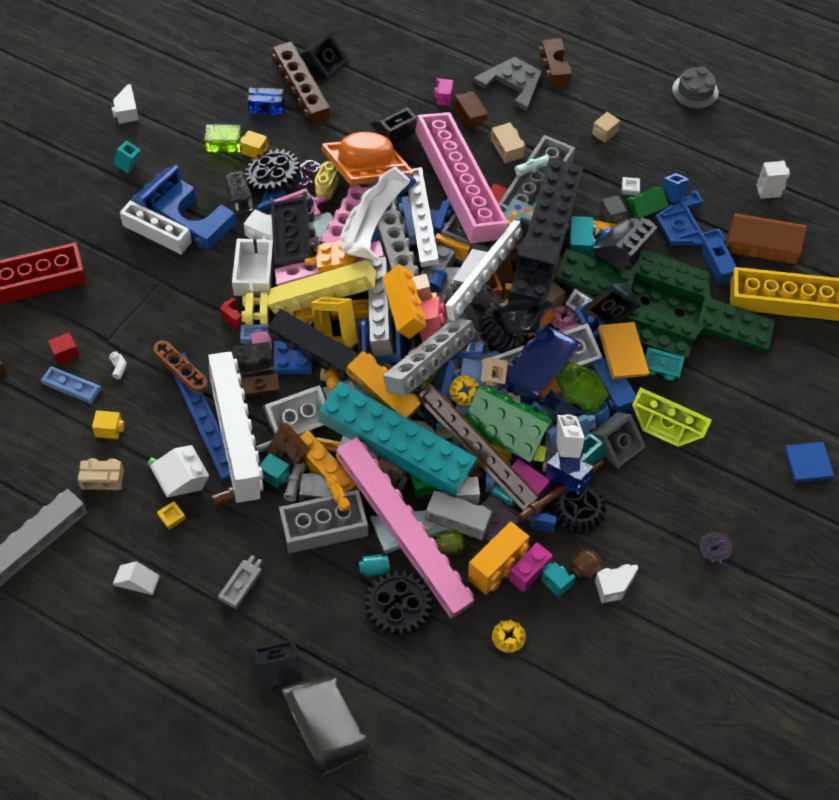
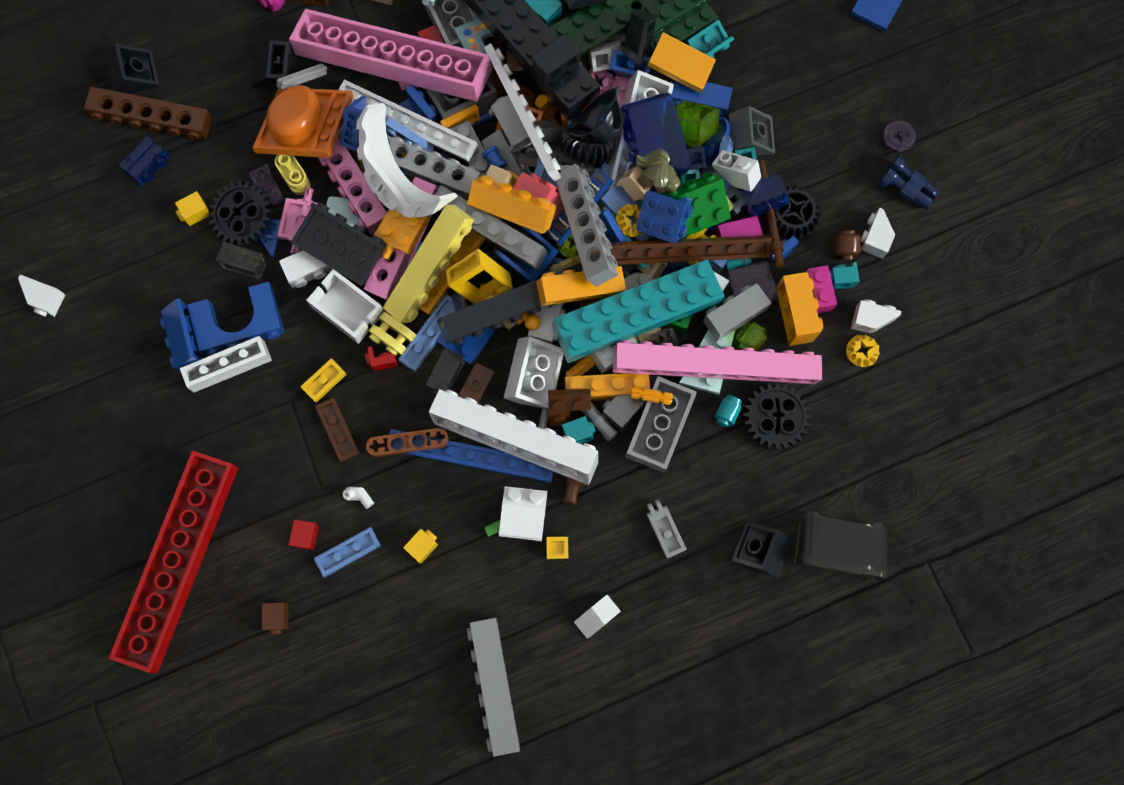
camera: 55 degrees left, 20 degrees up
tan brick [78,458,124,490] -> none
teal brick [113,141,141,173] -> none
clear neon green brick [204,124,242,152] -> none
bright pink plate [251,331,273,352] -> none
neon yellow wedge [632,387,712,447] -> none
none -> light grey axle [277,64,327,90]
none -> yellow plate [301,358,347,403]
none -> reddish brown tile [315,397,360,463]
none -> olive hair [636,149,680,193]
none -> blue bracket [636,191,693,244]
none -> white slope [851,300,901,334]
none -> dark blue piece [877,156,939,210]

